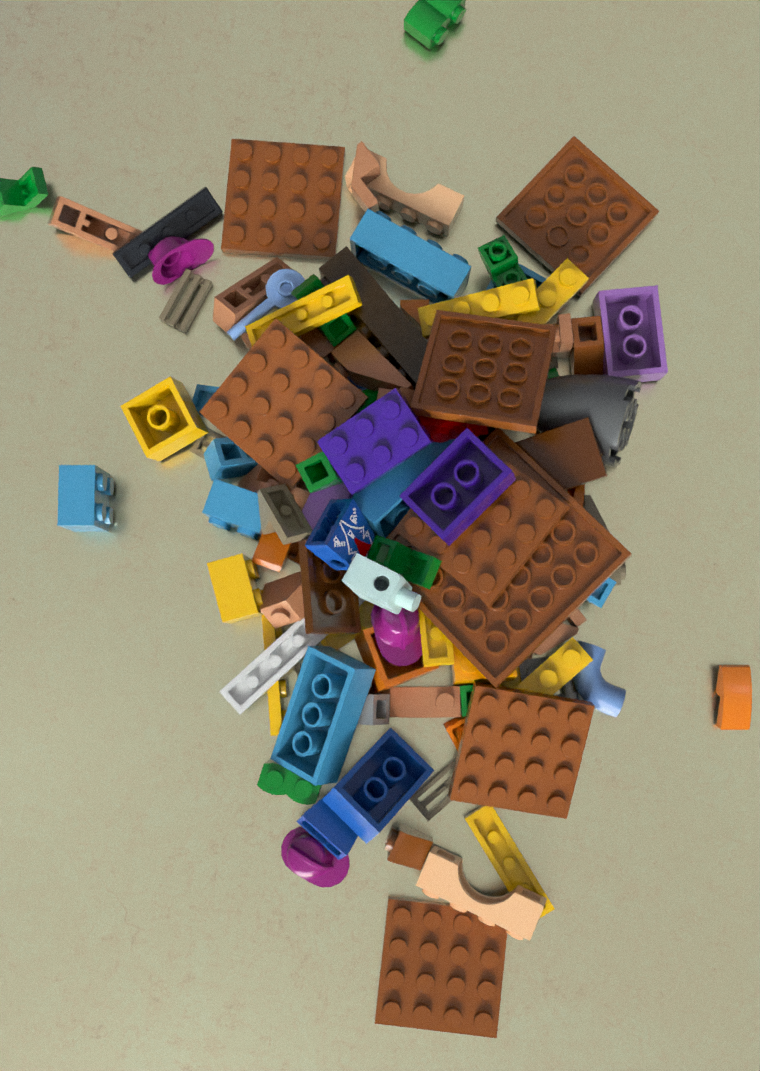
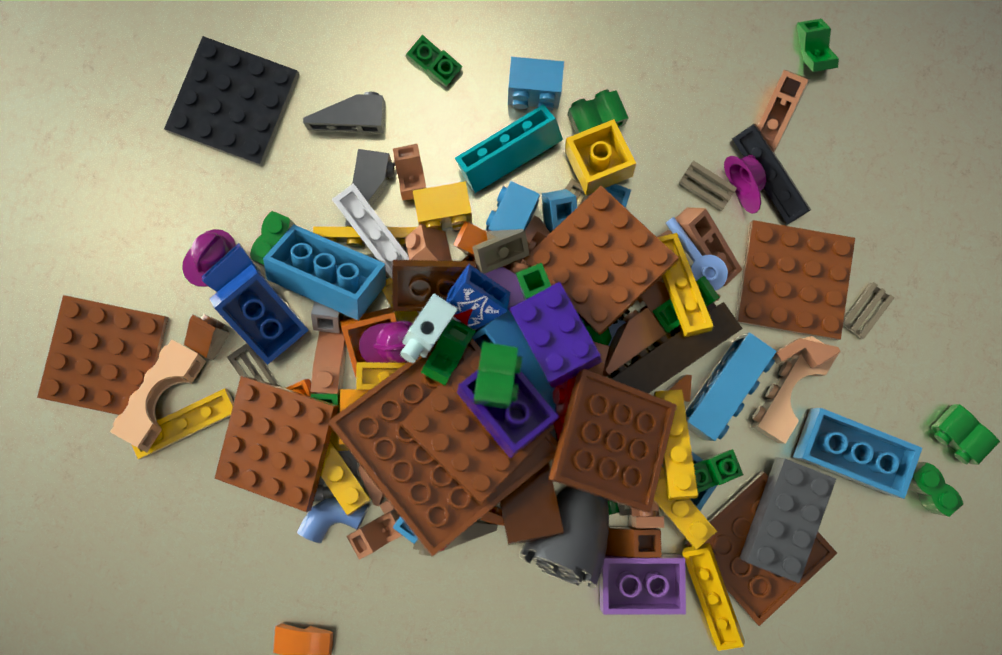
camera: 85 degrees right, 0 degrees up
none -> black plate [164,36,299,167]
none -> dark grey slope [303,91,386,133]
none -> dark grey slope [345,149,395,227]
none -> nougat slope [346,509,403,560]
none -> nougat slope [393,143,427,201]
none -> green slope [405,35,463,87]
none -> teal brick [455,104,563,193]
none -> green brick [473,342,522,409]
none -> green brick [567,89,629,134]
none -> yellow plate [682,543,745,651]
none -> dark grey brick [739,457,836,583]
none -> dark azure brick [793,408,922,499]
none -> dark tan tile [843,282,895,339]
none -> green brick [909,462,964,517]

